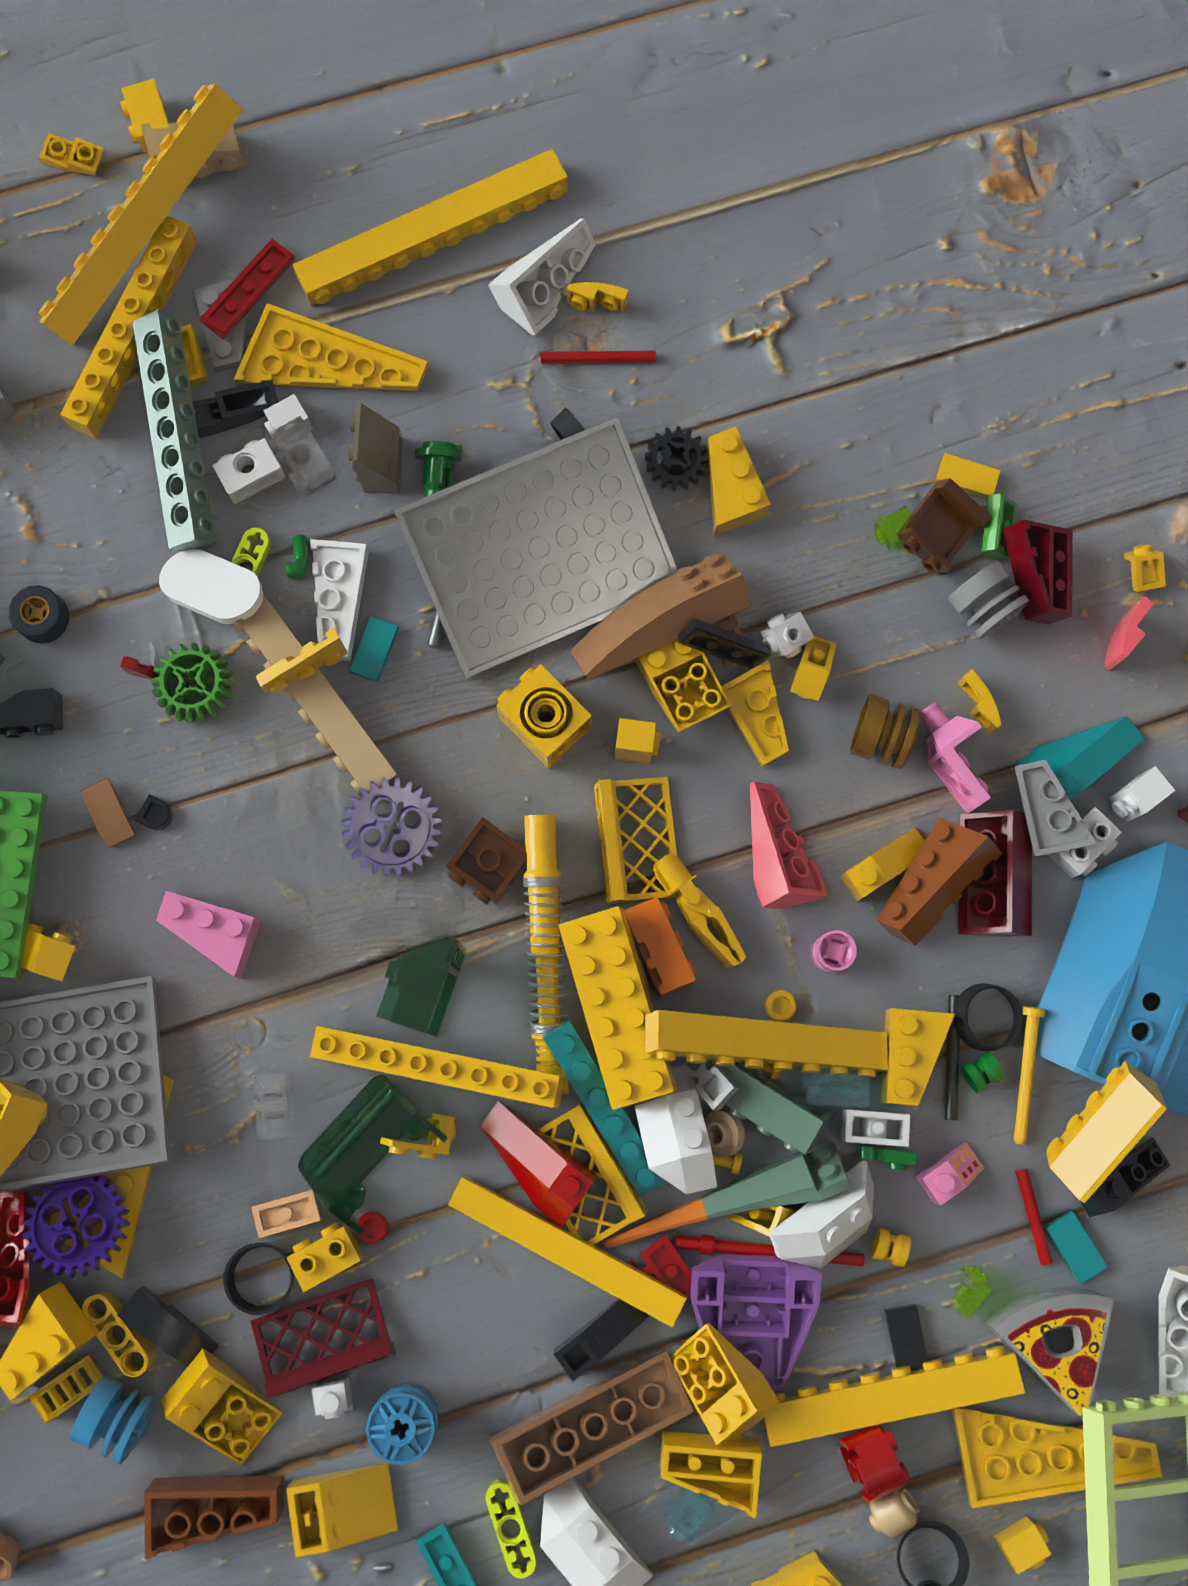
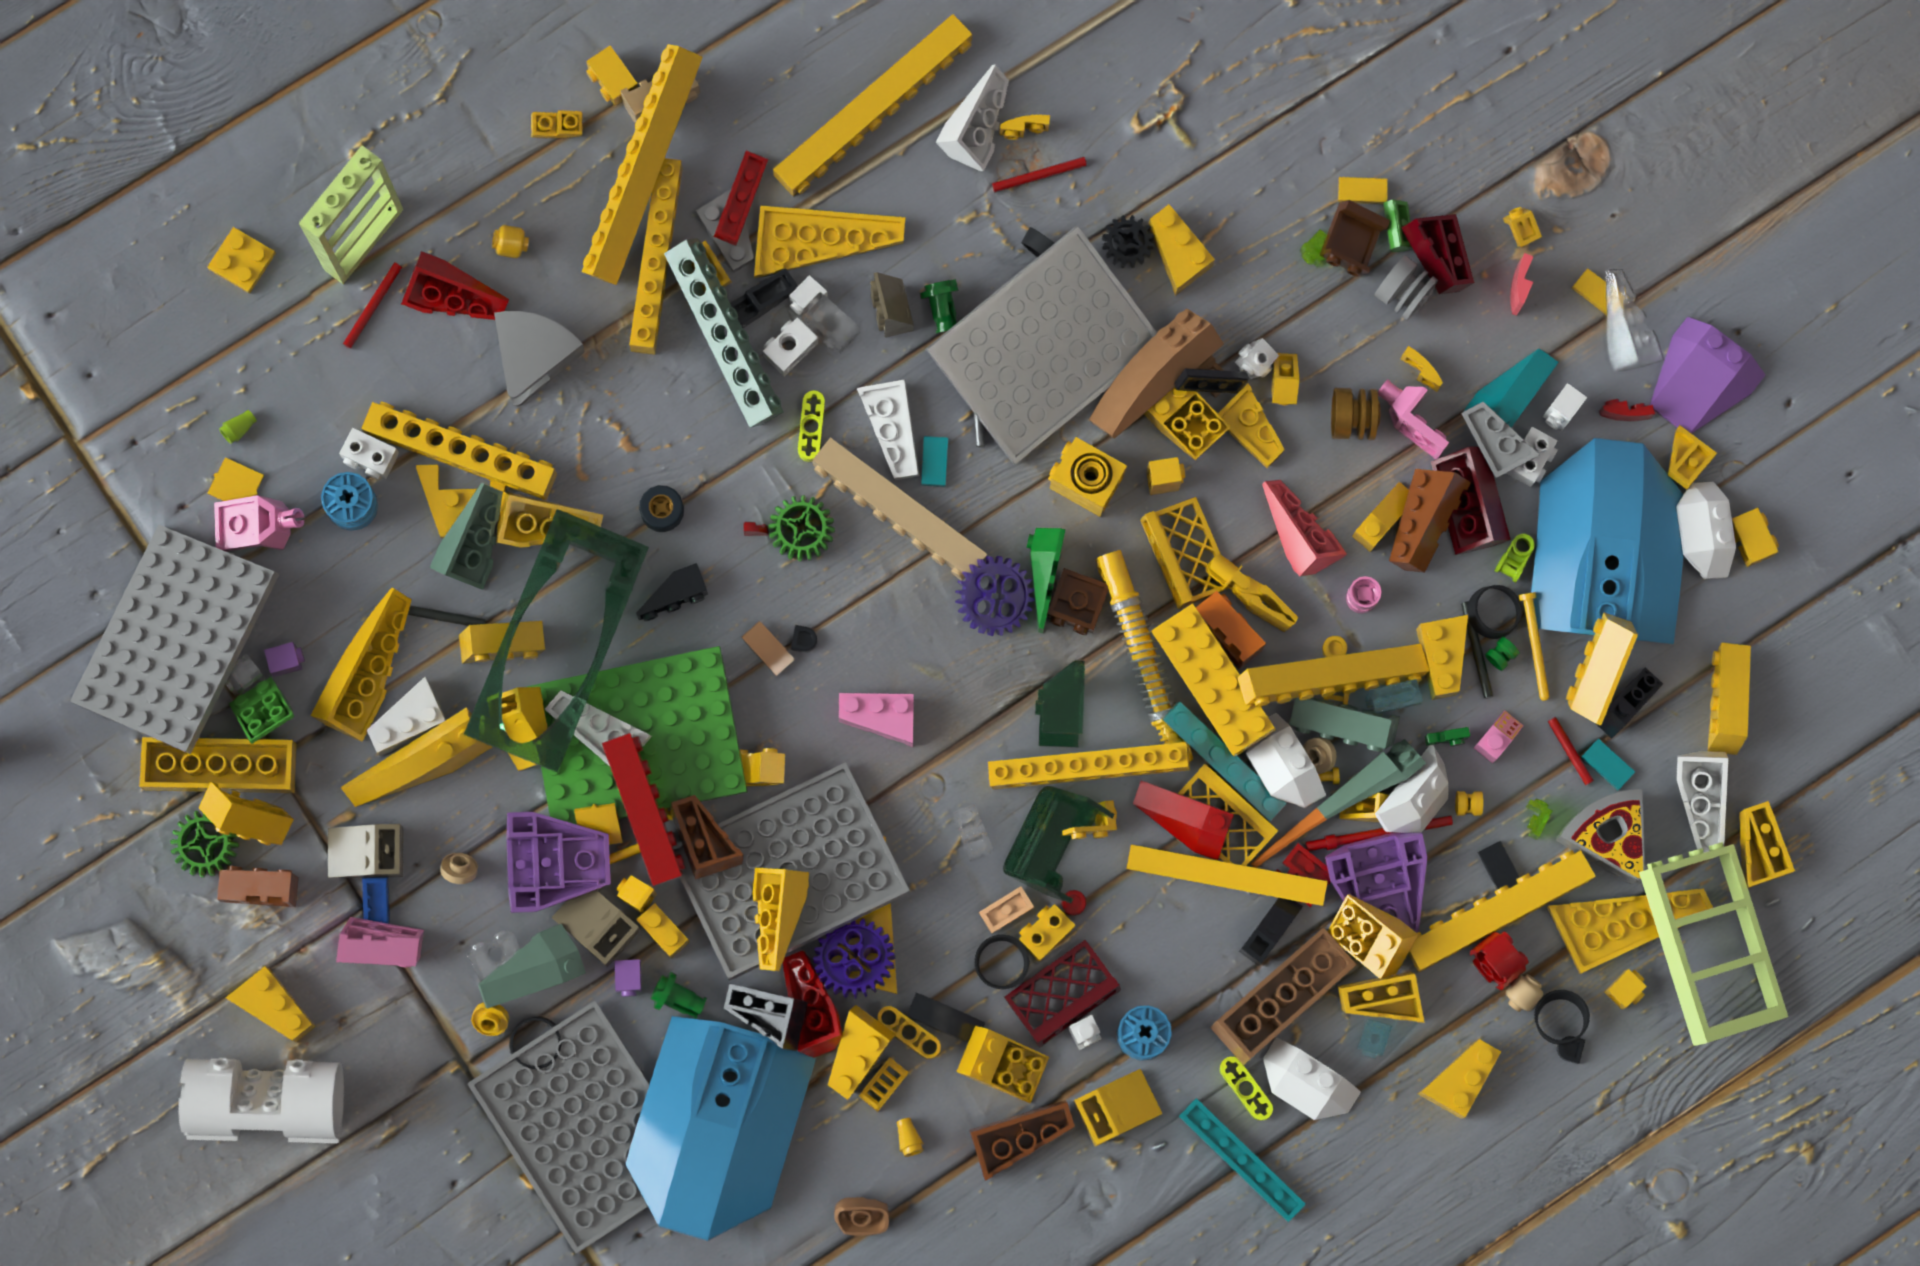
camera: 20 degrees left, 0 degrees up
dark azure wheel [70,1374,156,1465] -> none
white tile [159,549,264,624] -> none
yellow wing [256,627,348,694] -> none
green arm [285,534,309,579] -> none
light grey plate [684,1059,739,1111] -> none
white brick [840,1109,910,1147] -> none
none -> yellow cone [896,1118,924,1157]
none -> green wedge [1026,528,1066,633]
none -> lime piece [1494,534,1535,583]

